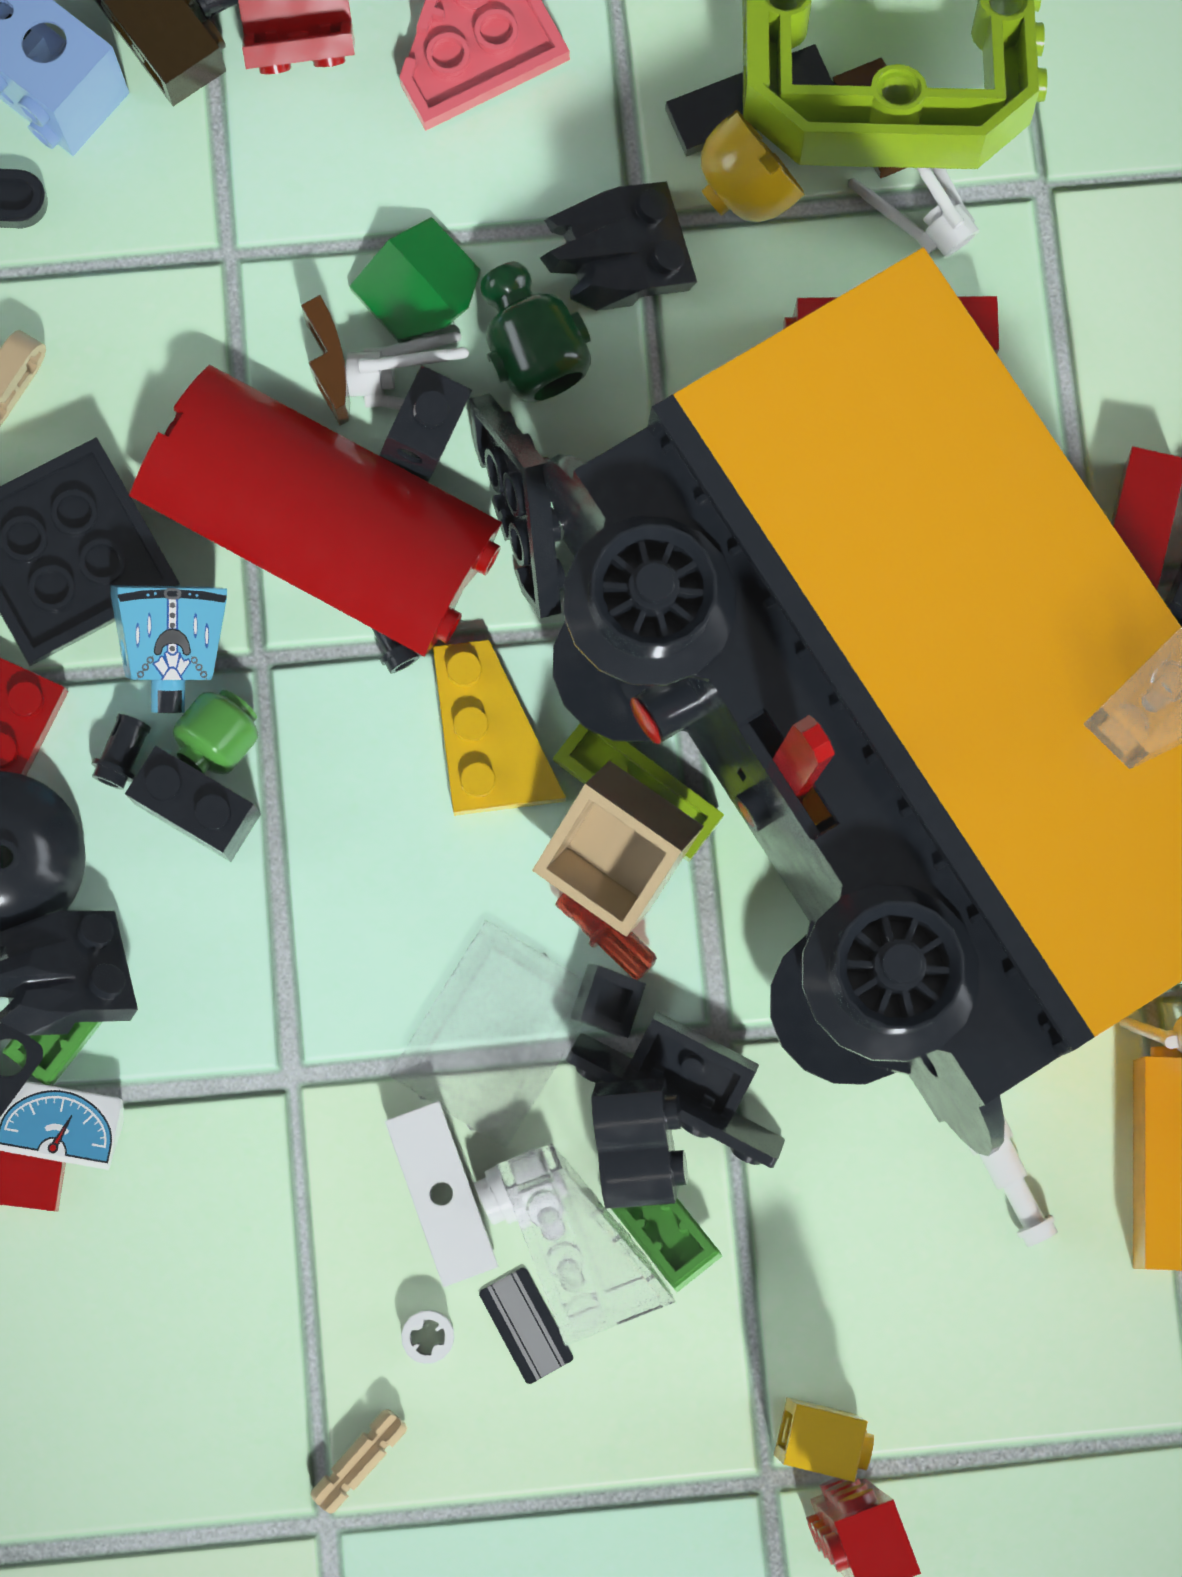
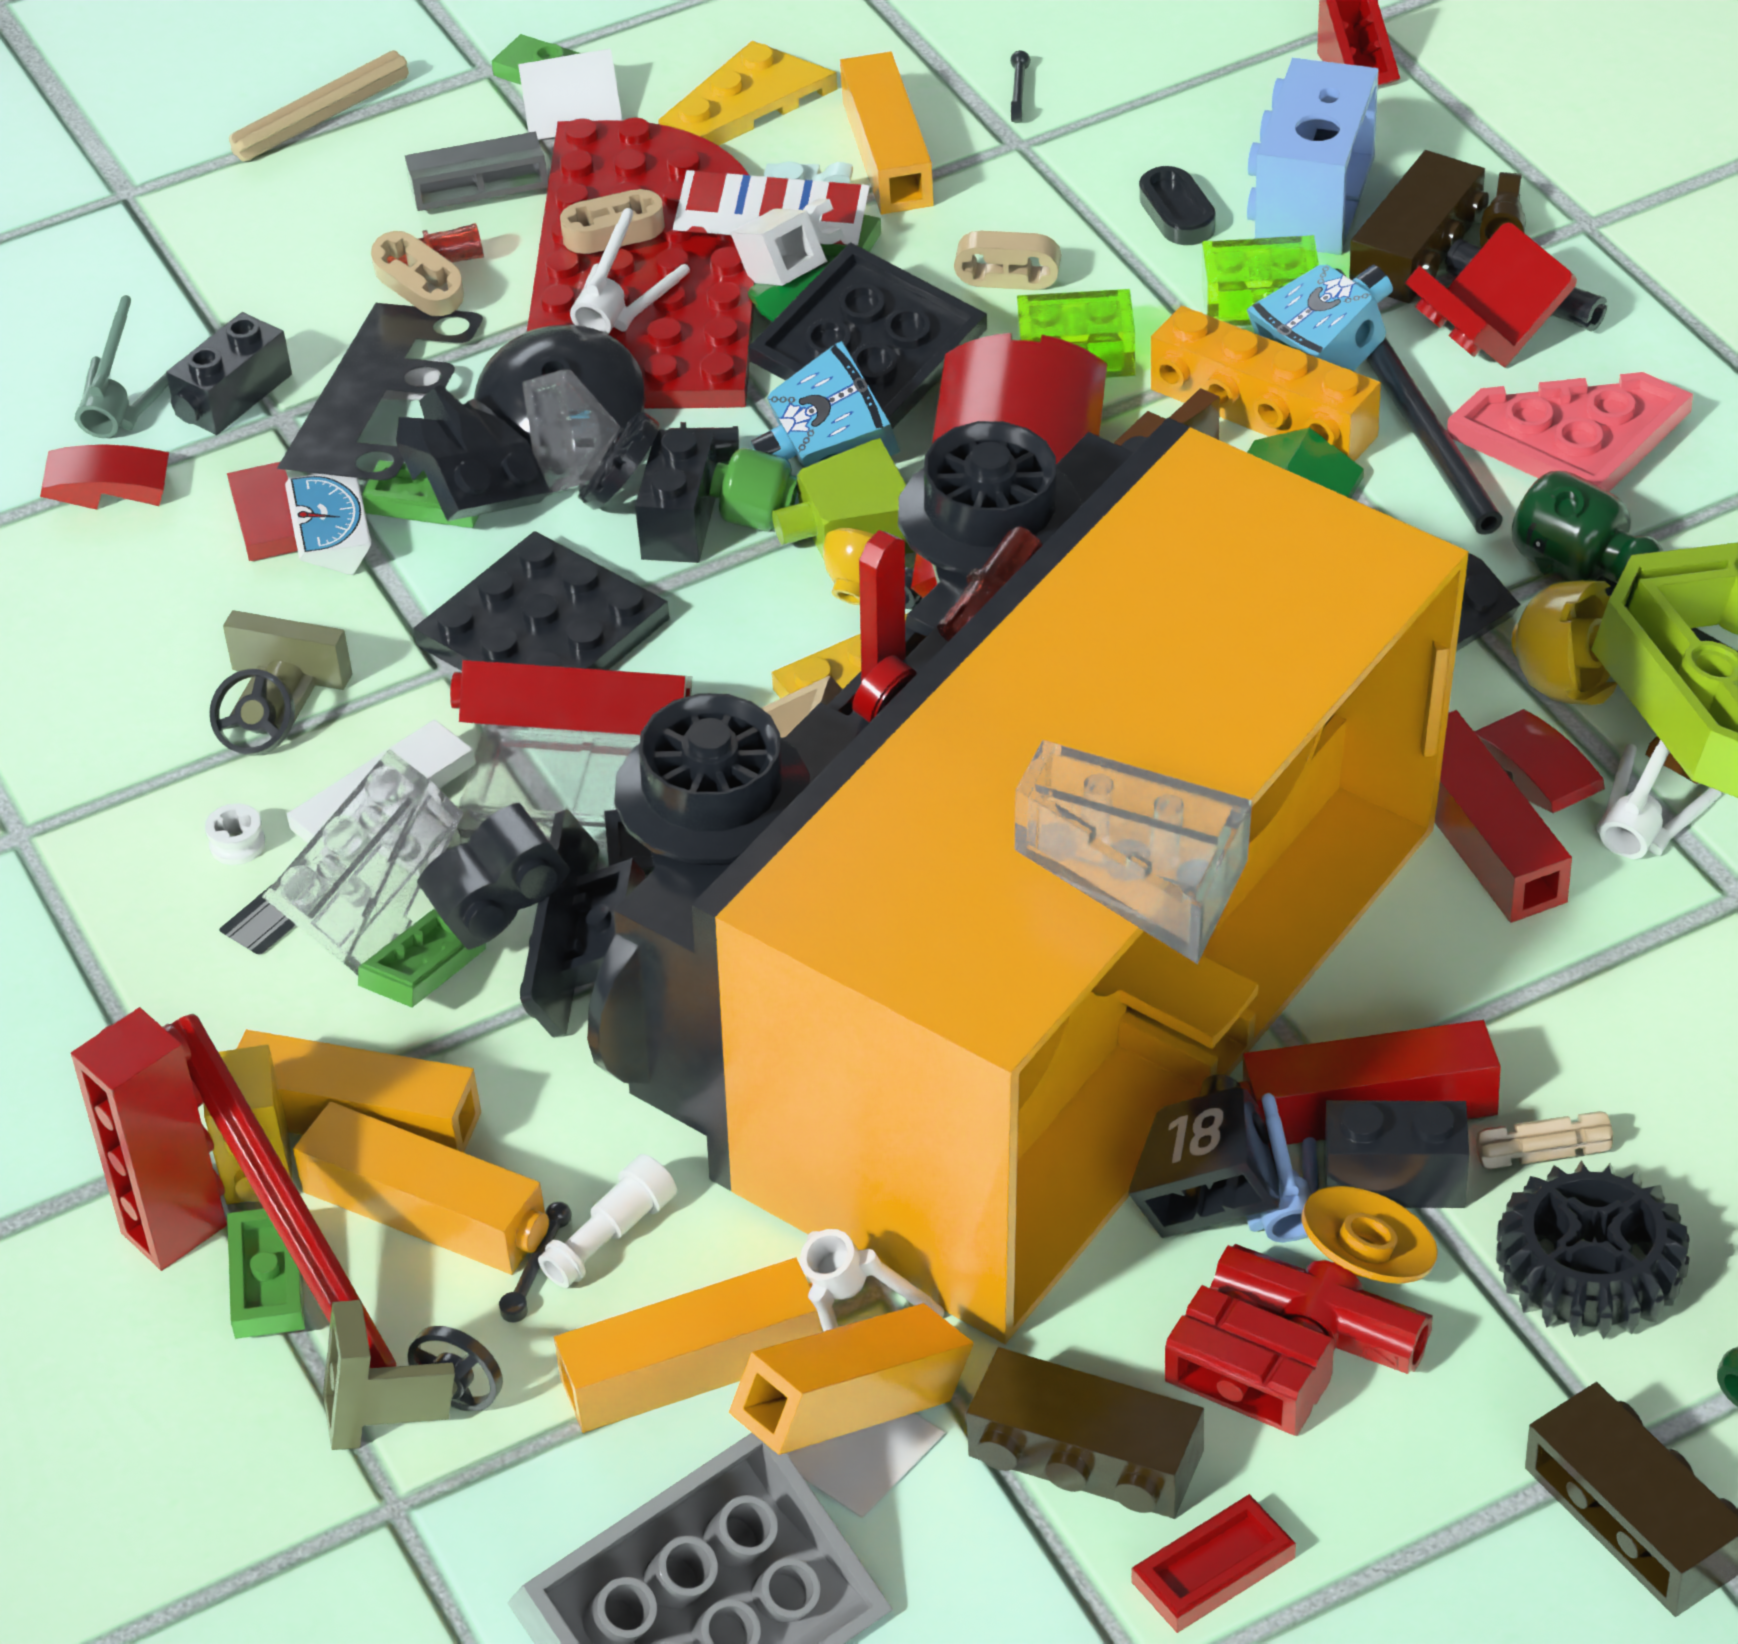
camera: 75 degrees right, 35 degrees down
tan axle [310,1409,408,1514] -> none
none -> red axle [171,1013,397,1368]
none -> olive piece [209,610,353,756]
none -> bright green plate [227,1208,305,1339]
none -> light orange brick [236,1029,482,1153]
none -> light orange brick [293,1101,549,1275]
none -> olive piece [323,1300,503,1450]
none -> black plate [413,531,670,671]
none -> red brick [450,660,693,735]
none -> black hinge [499,1201,572,1323]
none -> clear slope [522,370,620,496]
none -> black wheel [578,412,660,510]
none -> lime torso [772,438,915,558]
none -> yellow brick [823,528,874,605]
none -> red tile [852,655,917,722]
none -> clear red axle [937,526,1042,642]
none -> clear neon green brick [1017,289,1135,378]
none -> light orange brick [1151,305,1381,461]
none -> clear neon green brick [1202,235,1319,326]
none -> medium azure torso [1247,264,1393,371]
none -> black piece [1334,268,1503,535]
none -> red slope [1474,709,1605,813]
none -> dark green piece [1511,471,1664,583]

